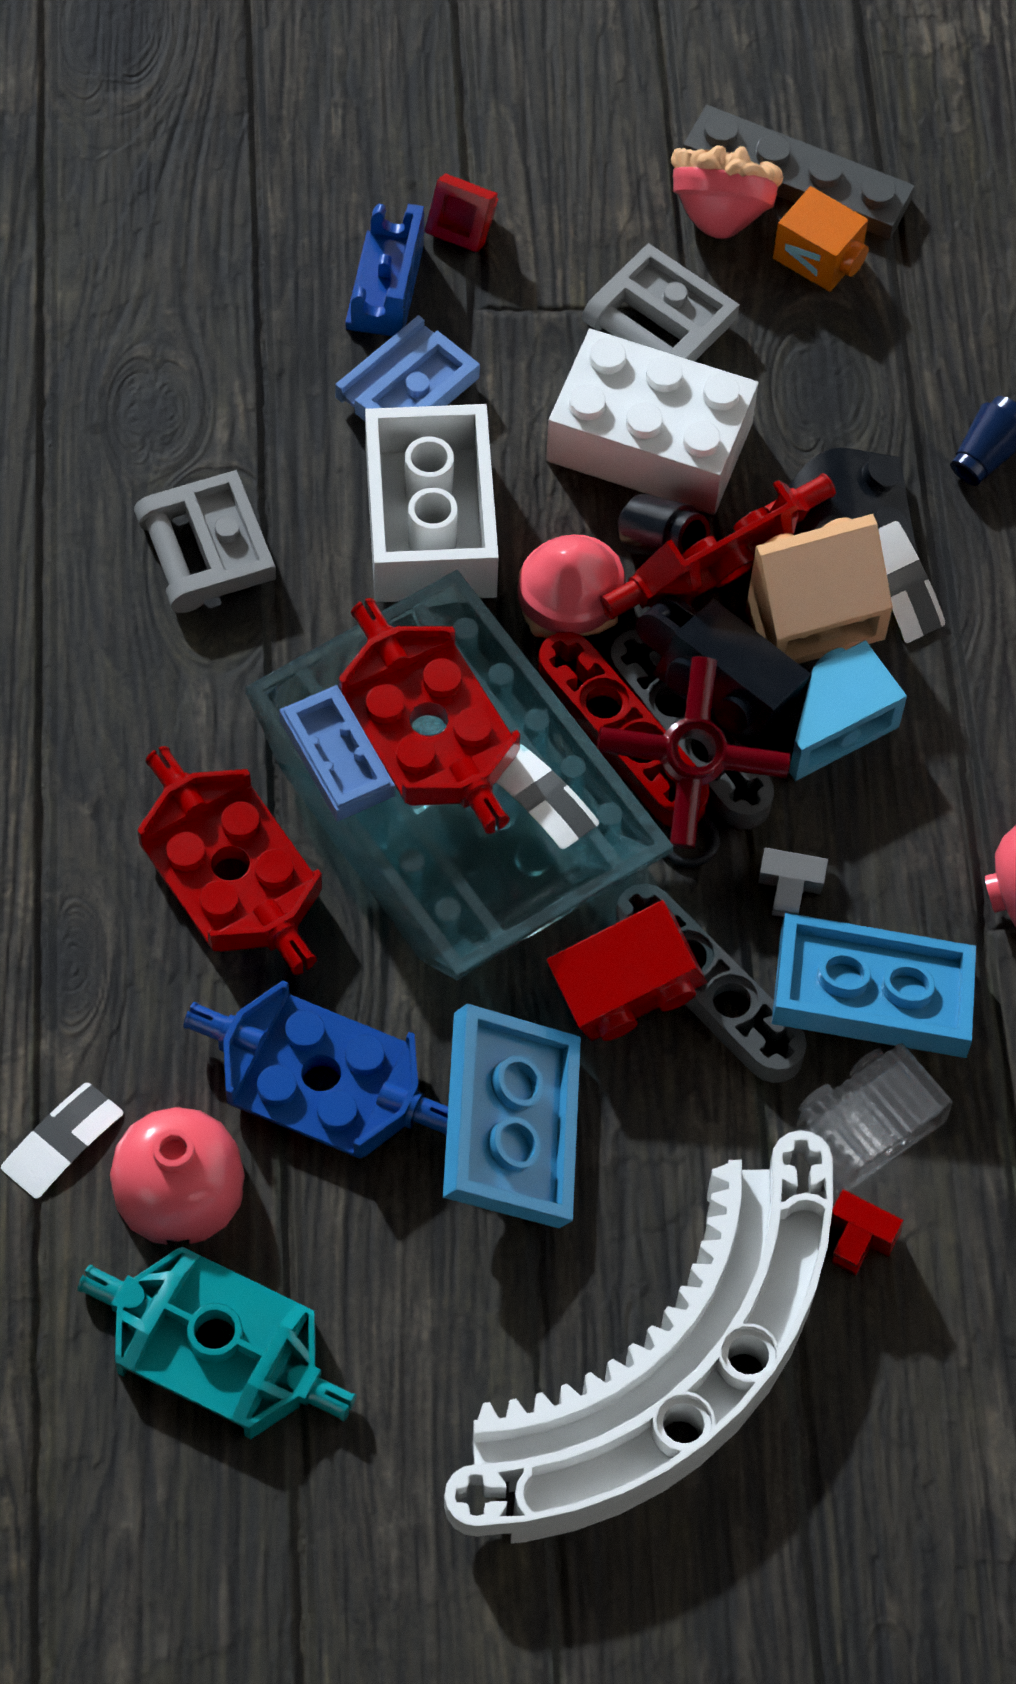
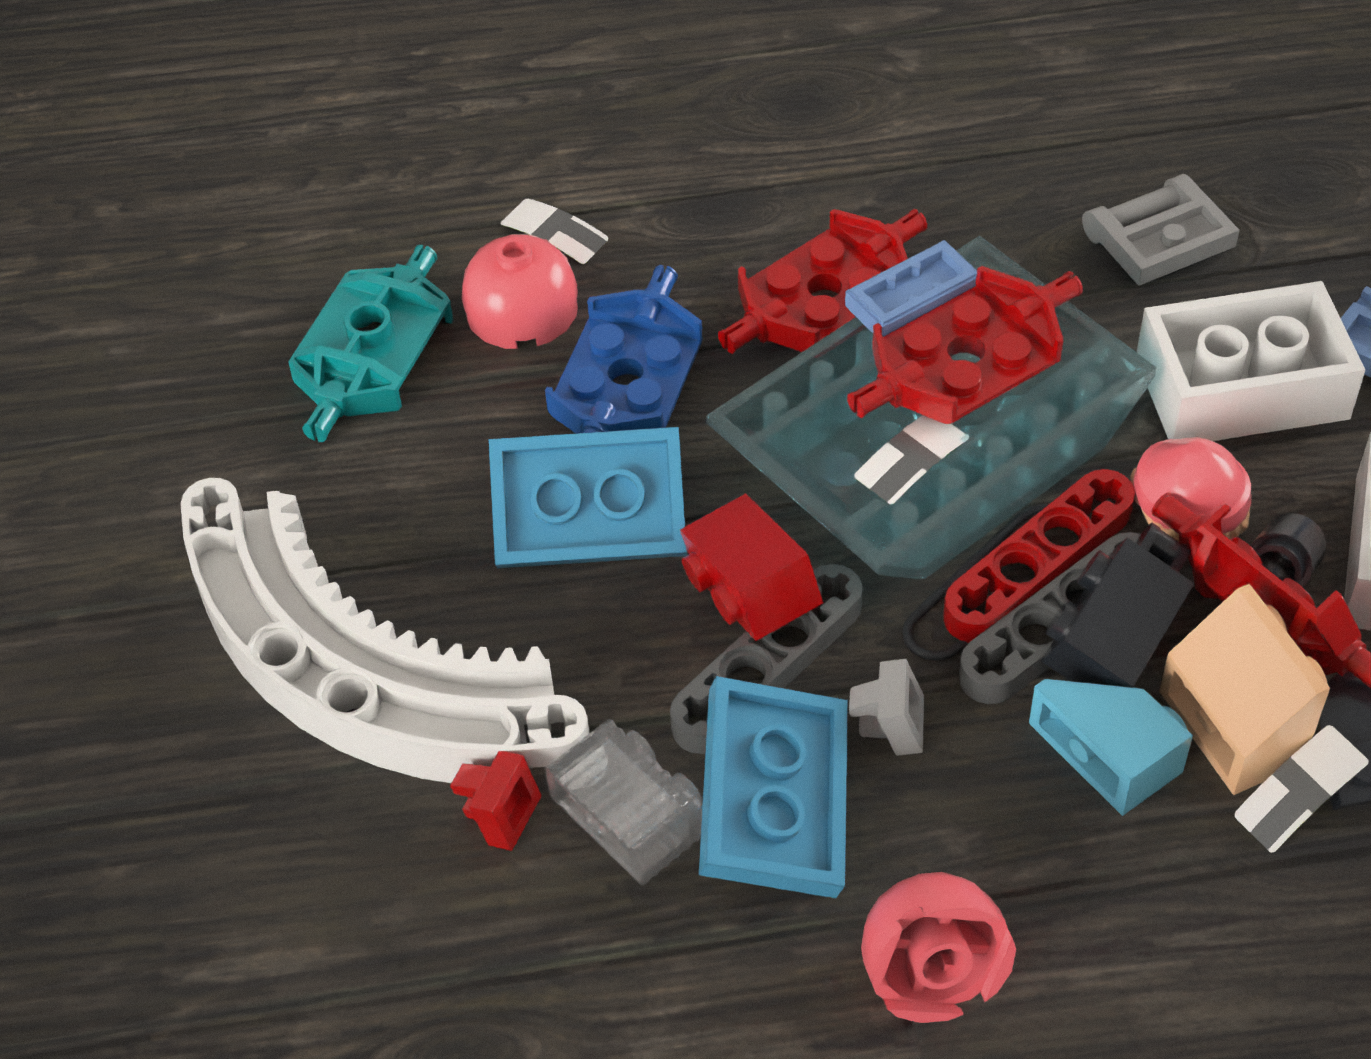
camera: 90 degrees right, 10 degrees down
dark red bar [597,656,790,849] -> none

